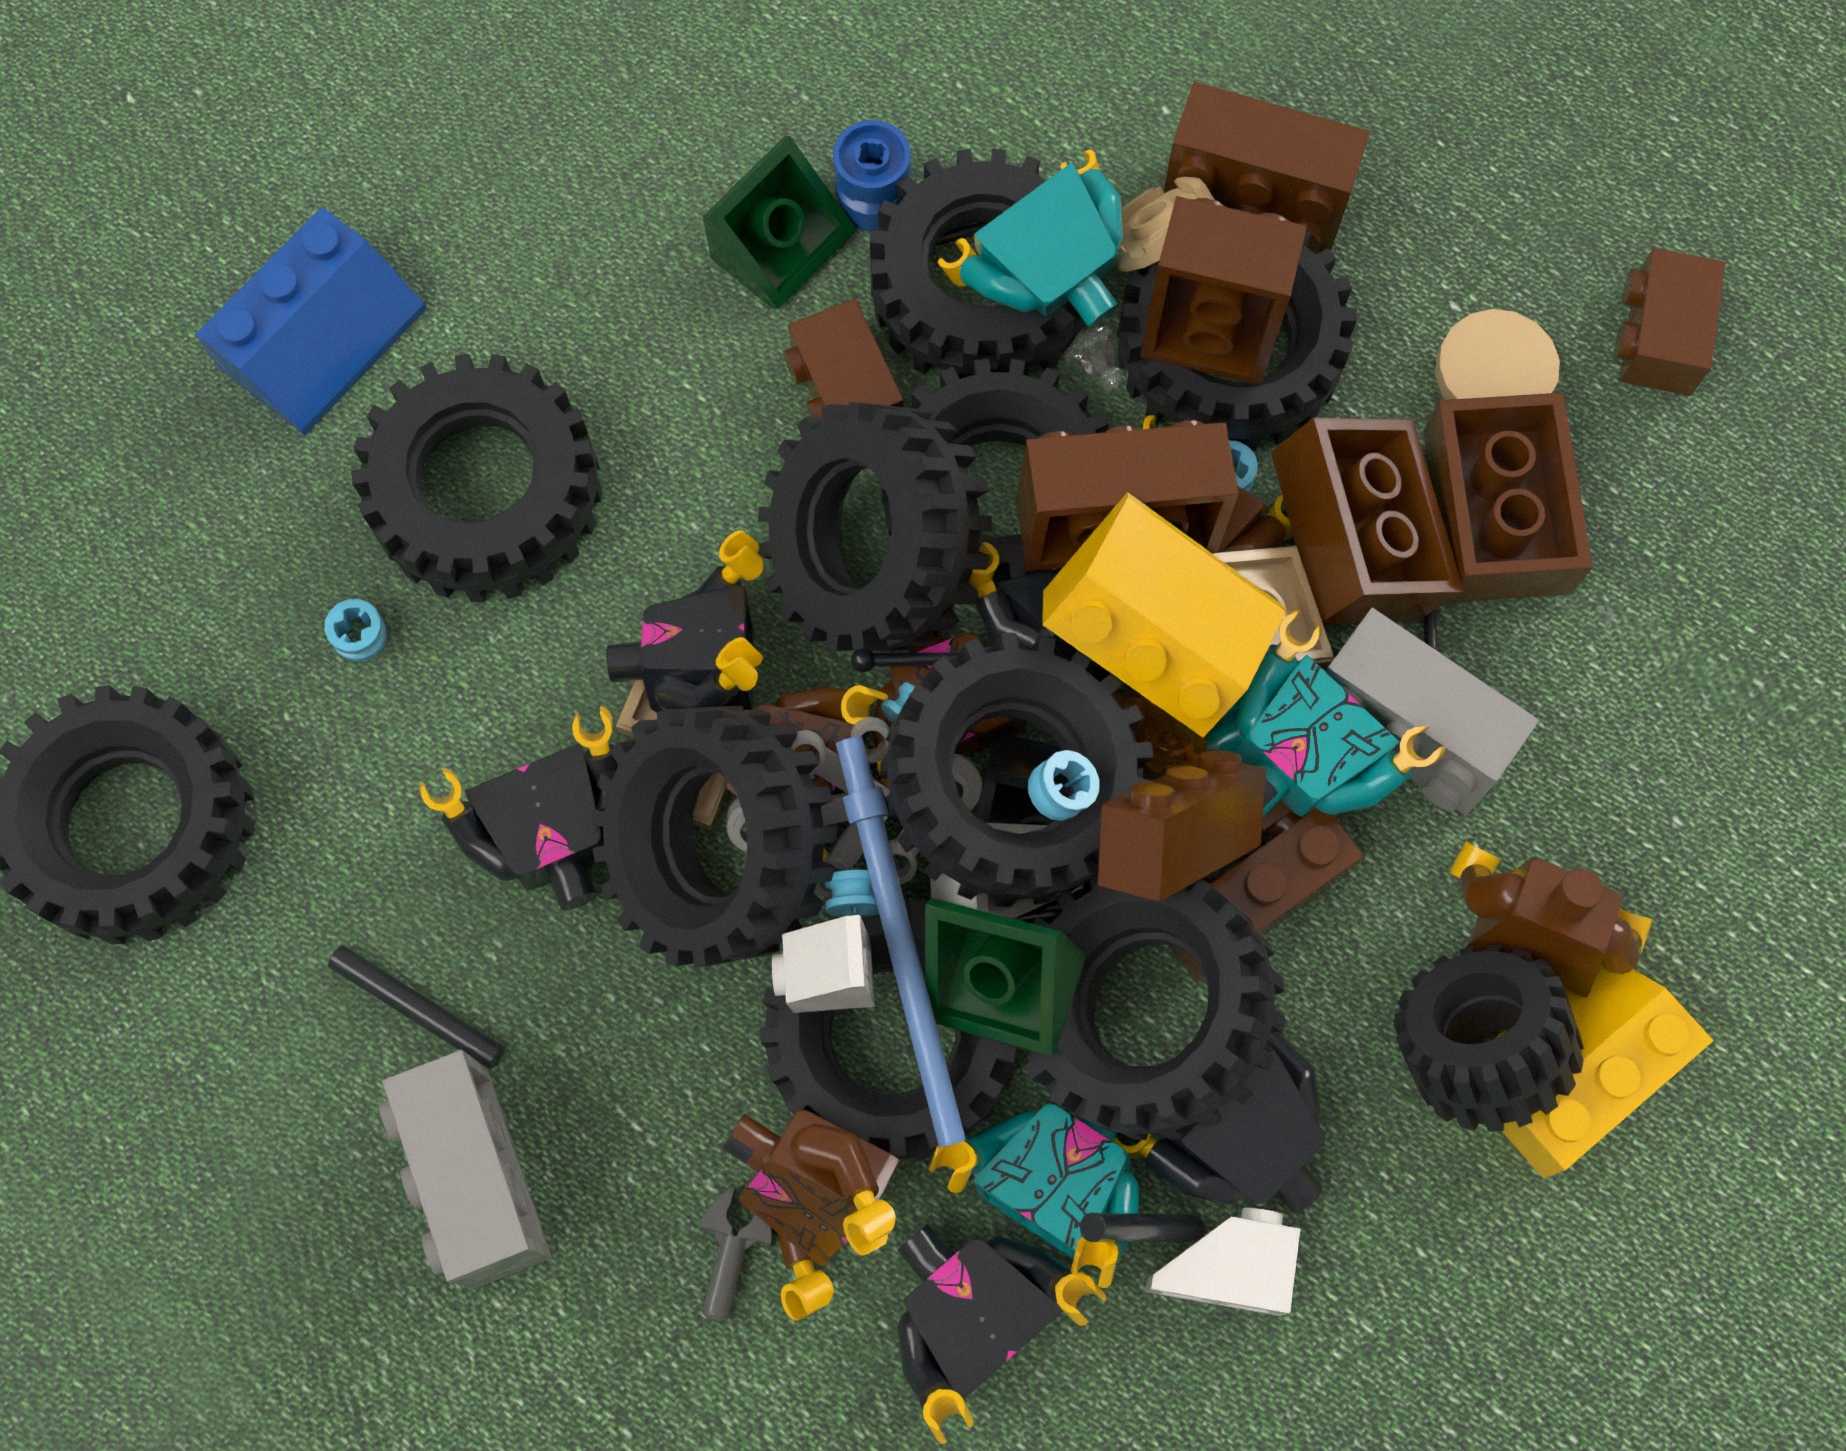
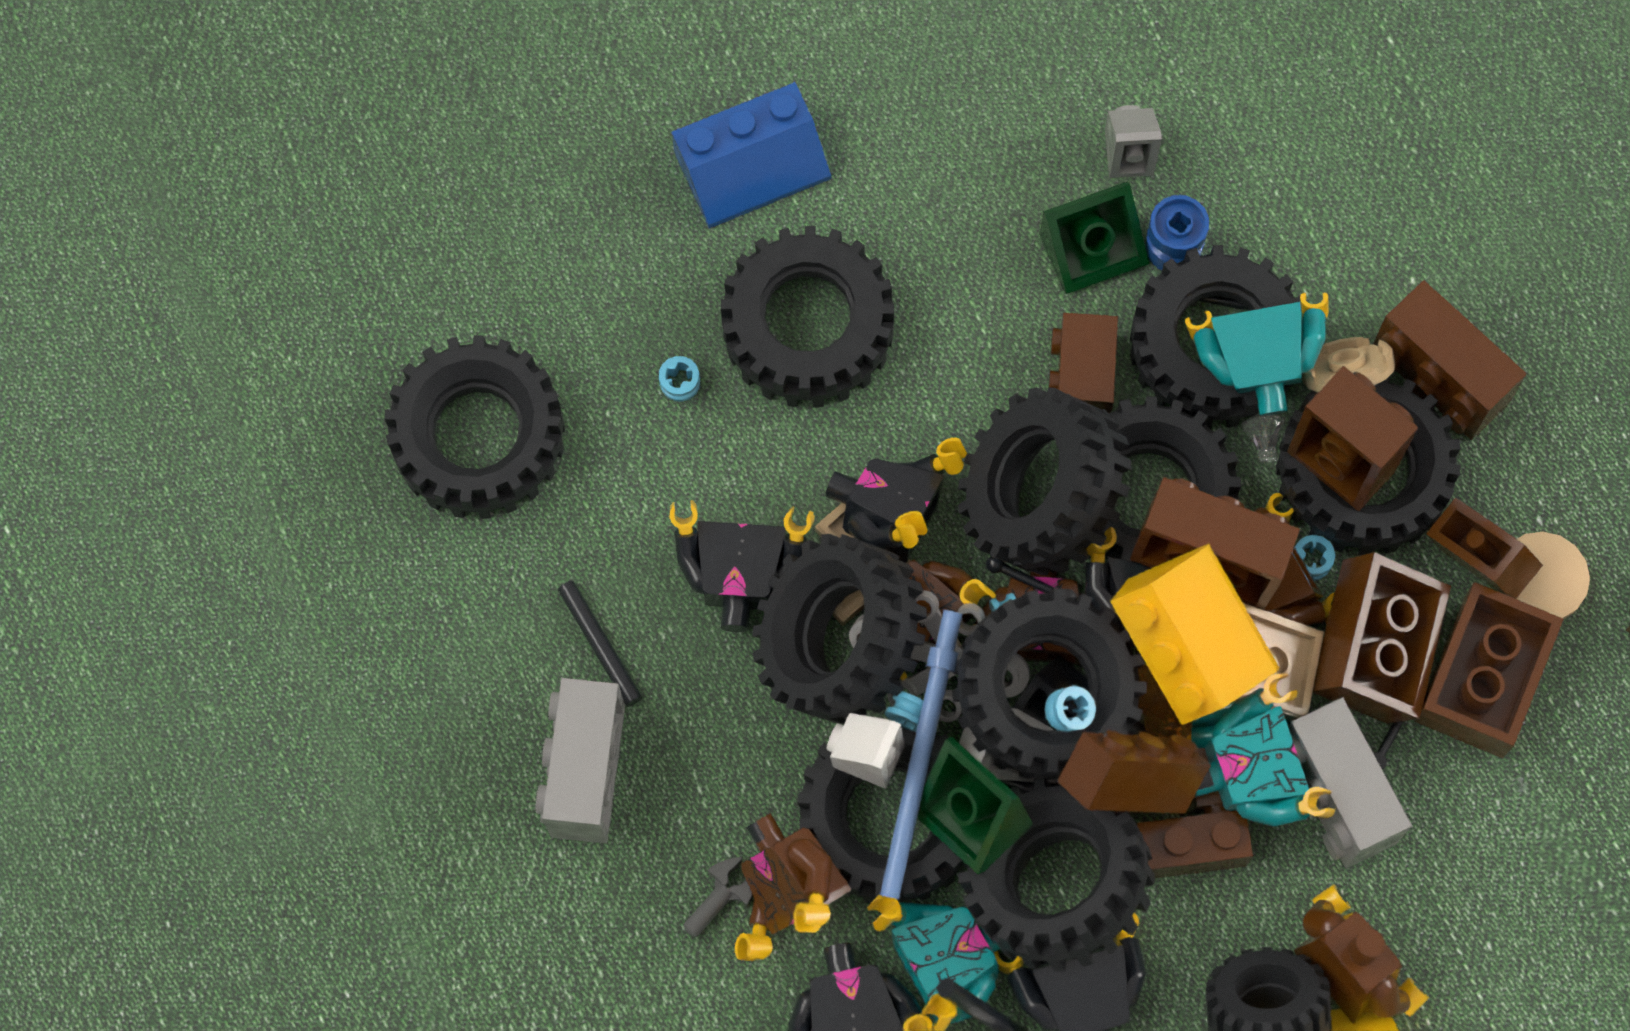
camera: 30 degrees right, 0 degrees up
none -> light grey slope [1105,105,1162,178]
none -> reddish brown brick [1426,497,1543,599]

